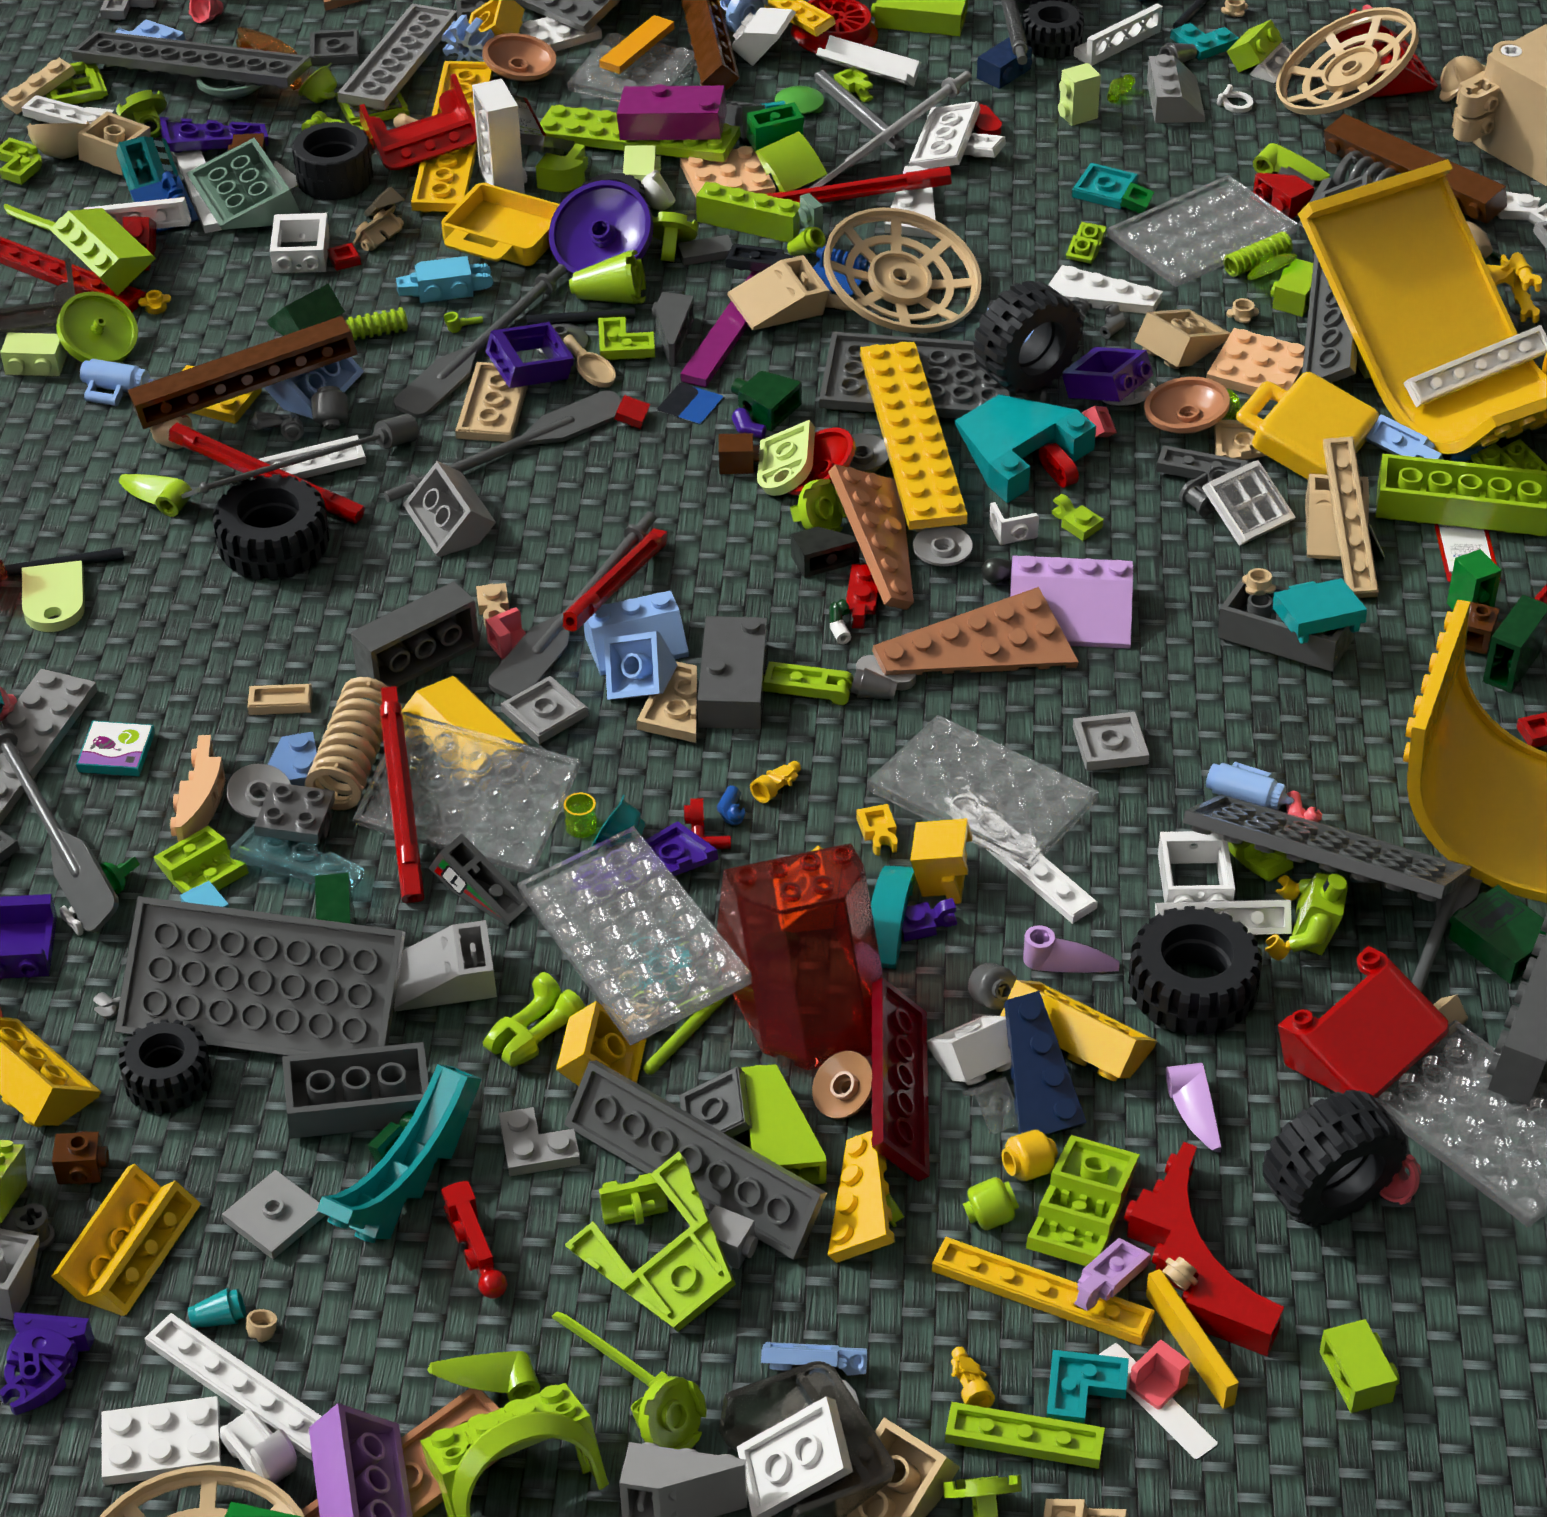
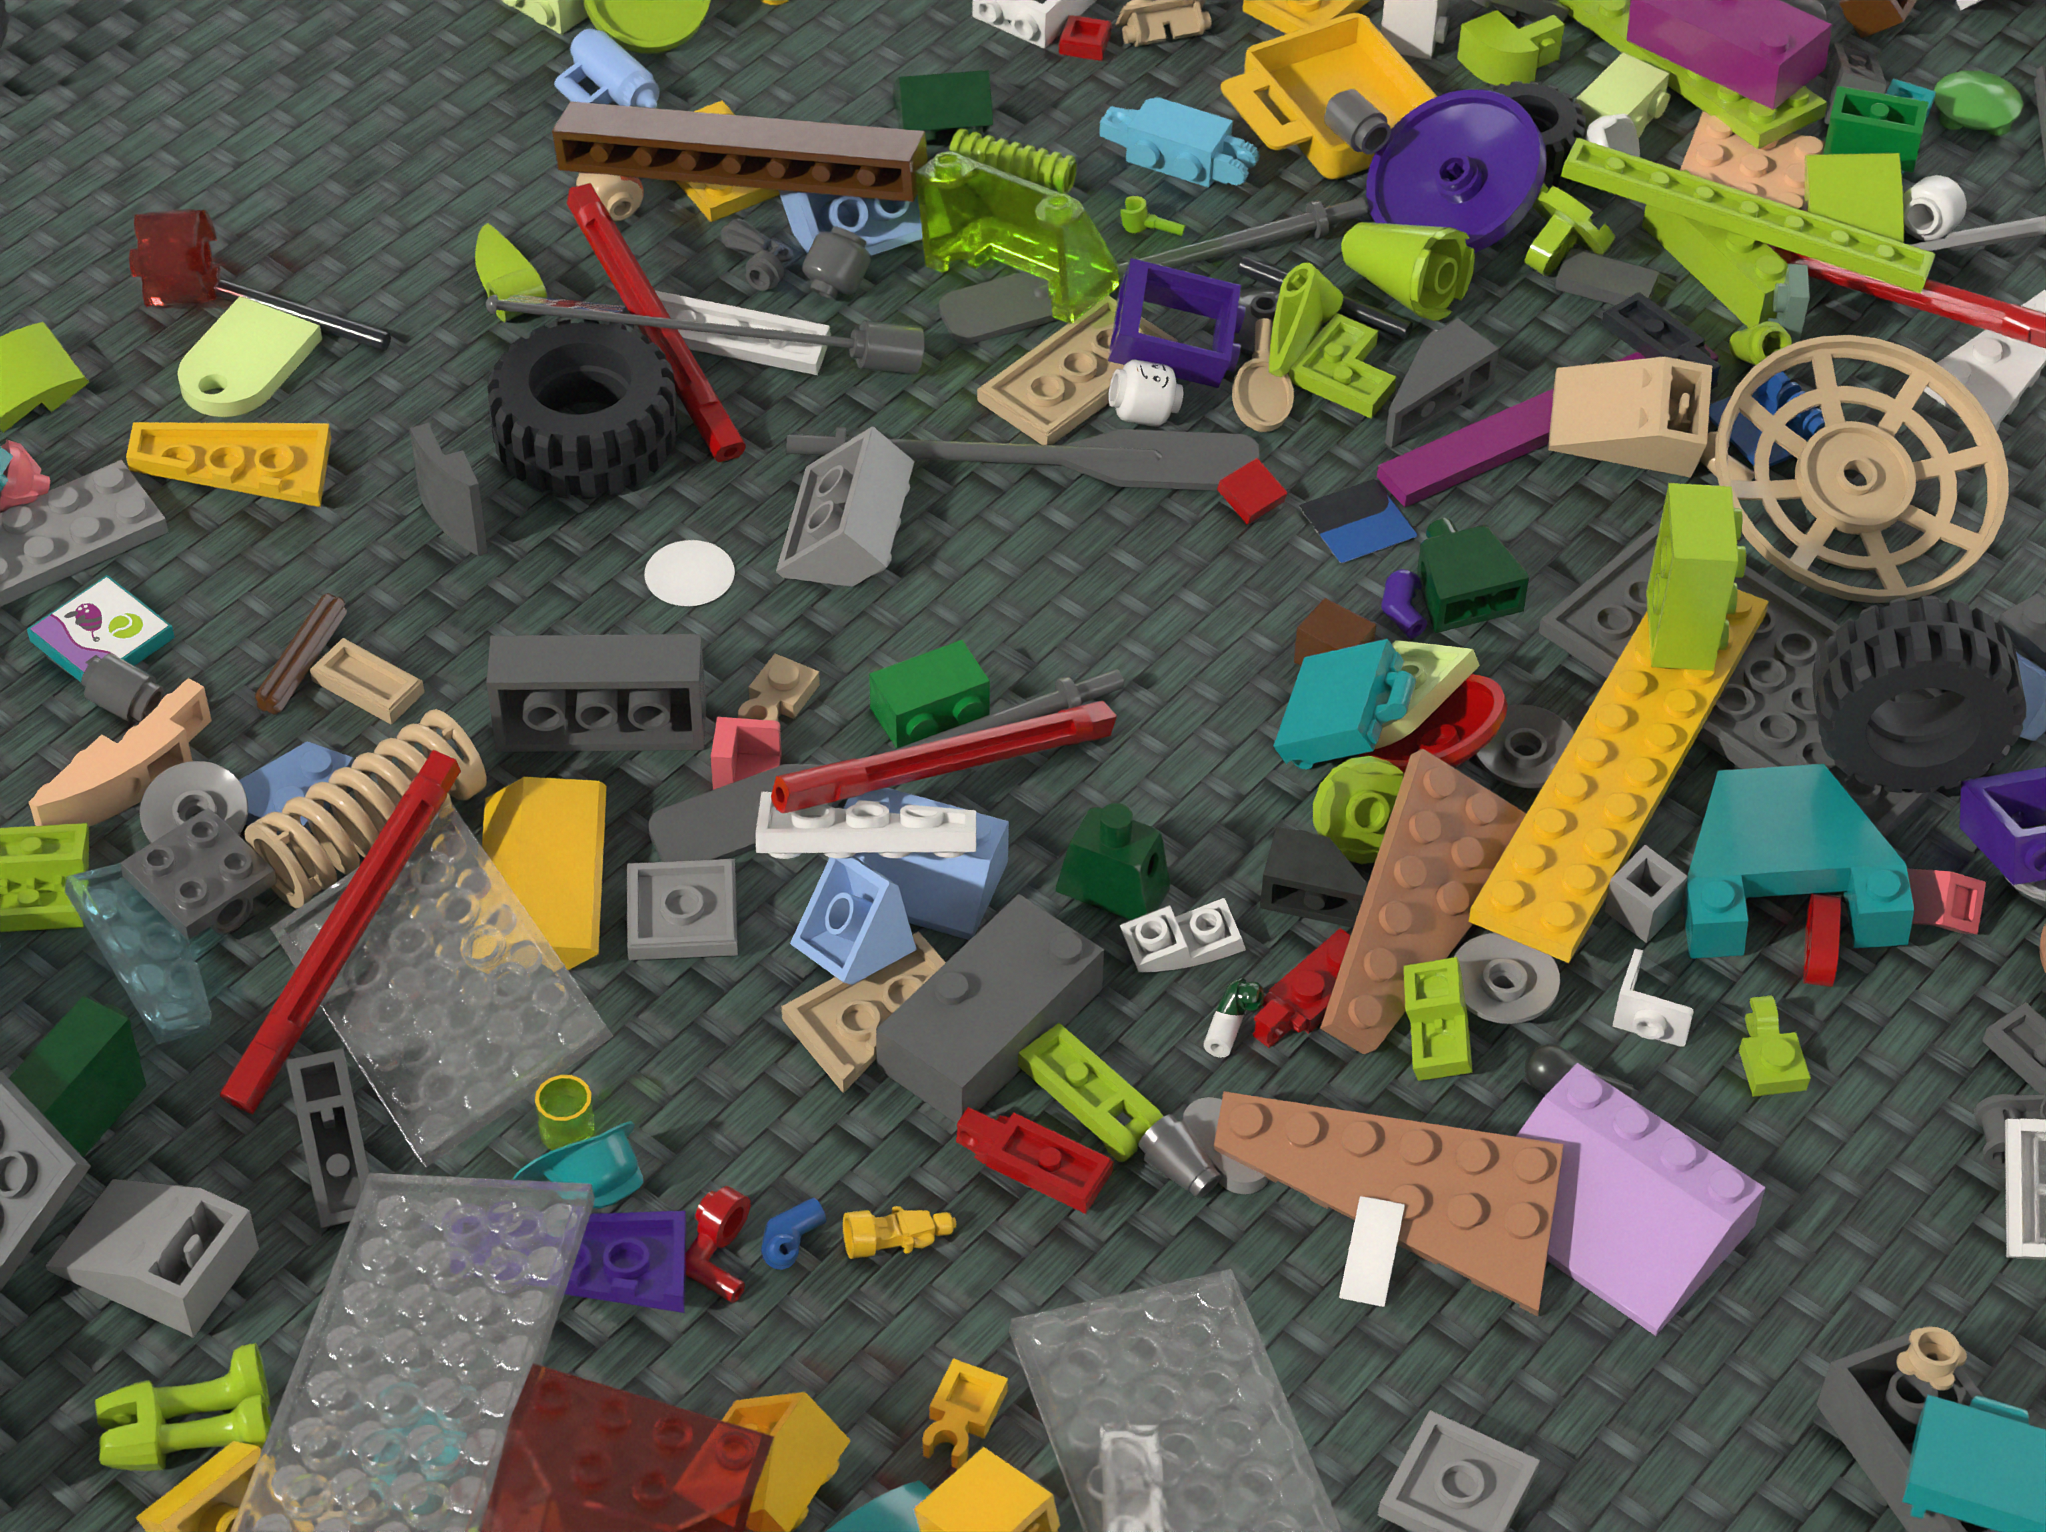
camera: 35 degrees right, 5 degrees up
none -> dark grey brick [81,653,164,722]
none -> yellow wing [126,422,331,507]
none -> reddish brown axle [255,593,347,715]
none -> dark grey slope [409,423,488,556]
none -> white sticker [645,540,735,606]
none -> white wing [756,792,976,859]
none -> green brick [869,640,990,749]
none -> clear neon green windscreen [915,152,1120,324]
none -> red hinge [956,1107,1113,1214]
none -> dark green torso [1056,803,1170,921]
none -> white head [1109,359,1183,427]
none -> white slope [1120,898,1246,972]
none -> lime piece [1269,262,1343,377]
none -> teal piece [1273,639,1416,769]
none -> dark grey brick [1324,89,1391,154]
none -> white sticker [1339,1196,1405,1307]
none -> lime slope [1404,957,1472,1081]
none -> lime tile [1561,138,1935,294]
none -> light grey brick [1604,845,1688,943]
none -> lime brick [1646,483,1746,671]
none -> white head [1903,175,1967,241]

